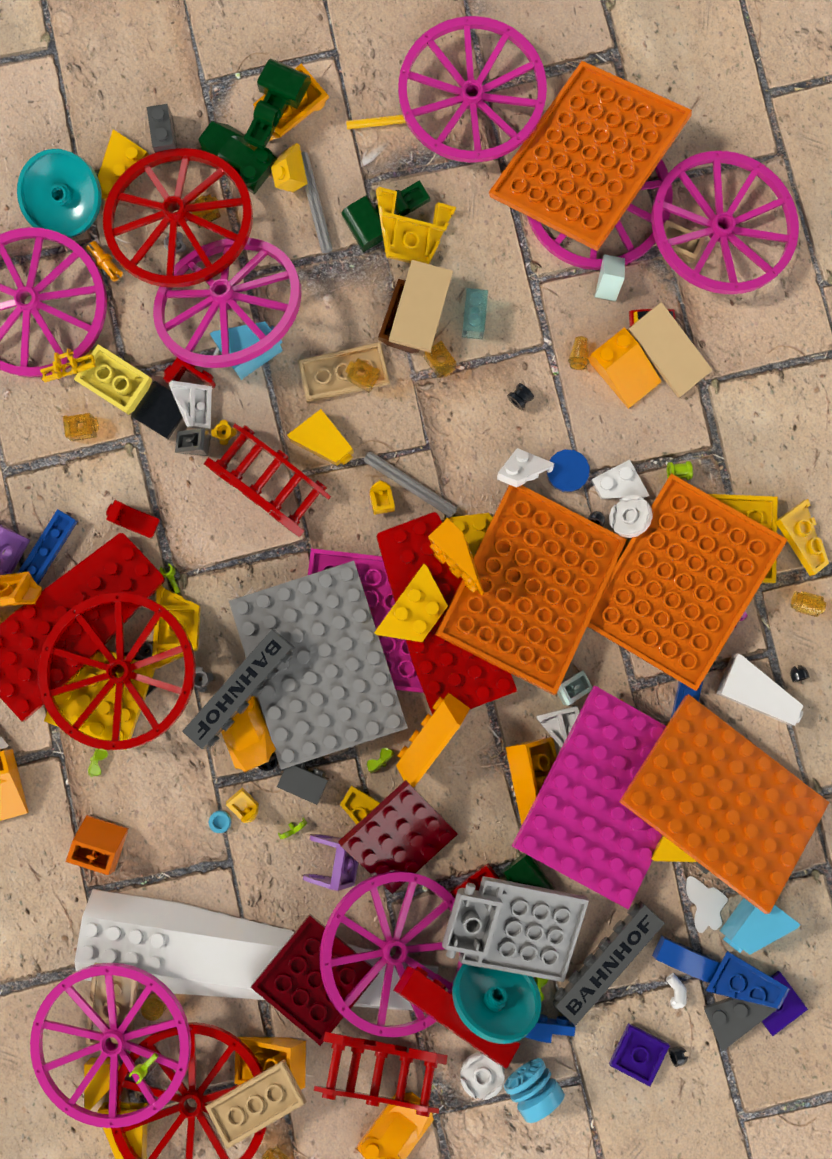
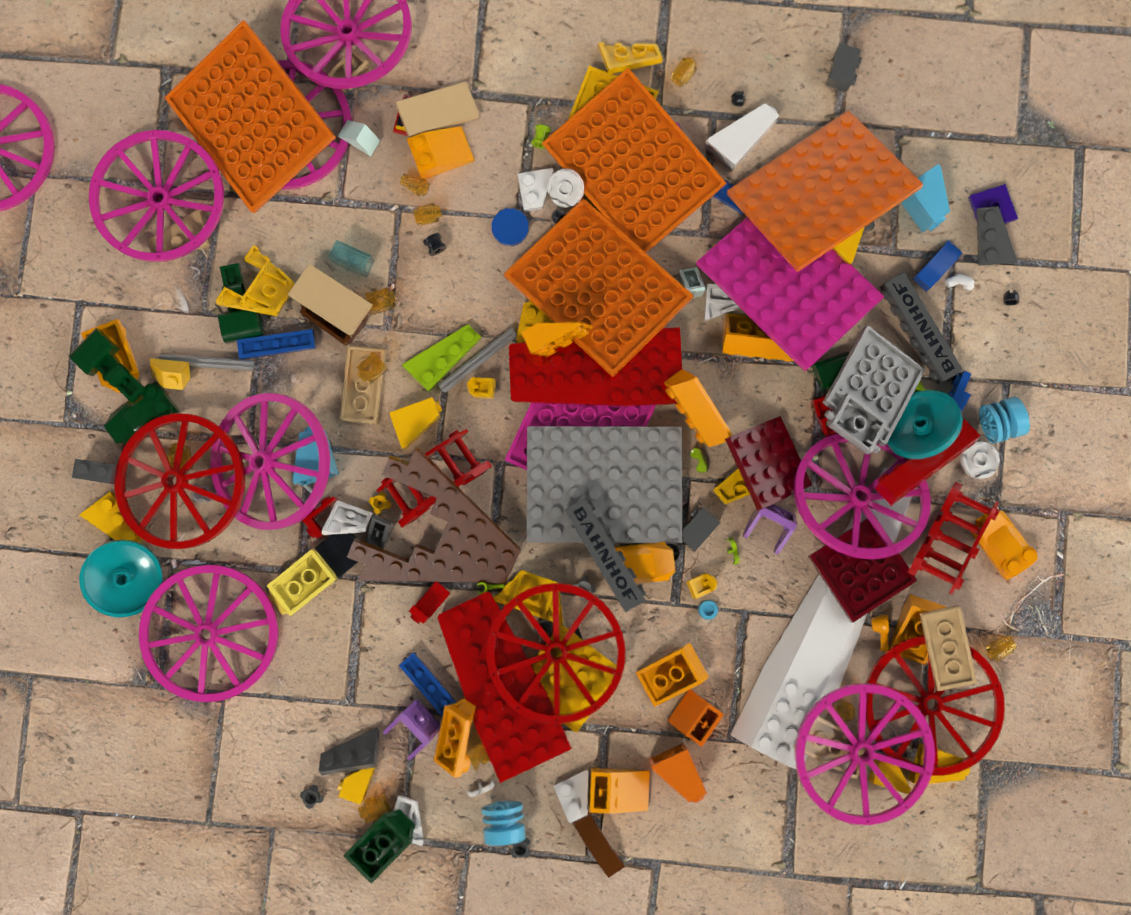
camera: 75 degrees left, 0 degrees up
yellow piece [40,348,96,382] -> none
clear yellow brick [63,413,99,441] -> none
light orange pin [86,241,123,282] -> none
lime piece [88,748,108,777] -> none
lime hand [129,1053,159,1084] -> none
yellow bar [346,115,406,130] -> none
yellow wing [374,564,448,642] -> none
white wing [497,448,554,487] -> none
dark purple plate [609,1023,670,1087] -> none
white sticker [686,876,728,933] -> none
blue wing [706,951,790,1009] -> none
none -> tan wing [148,210,210,253]
none -> blue plate [237,329,316,359]
none -> reddish brown wing [347,447,521,583]
none -> lime wing [402,324,482,392]
none -> clear yellow brick [413,203,442,226]
none -> light orange slope [635,643,709,707]
none -> orange slope [648,743,707,803]
none -> light orange bar [871,614,890,652]

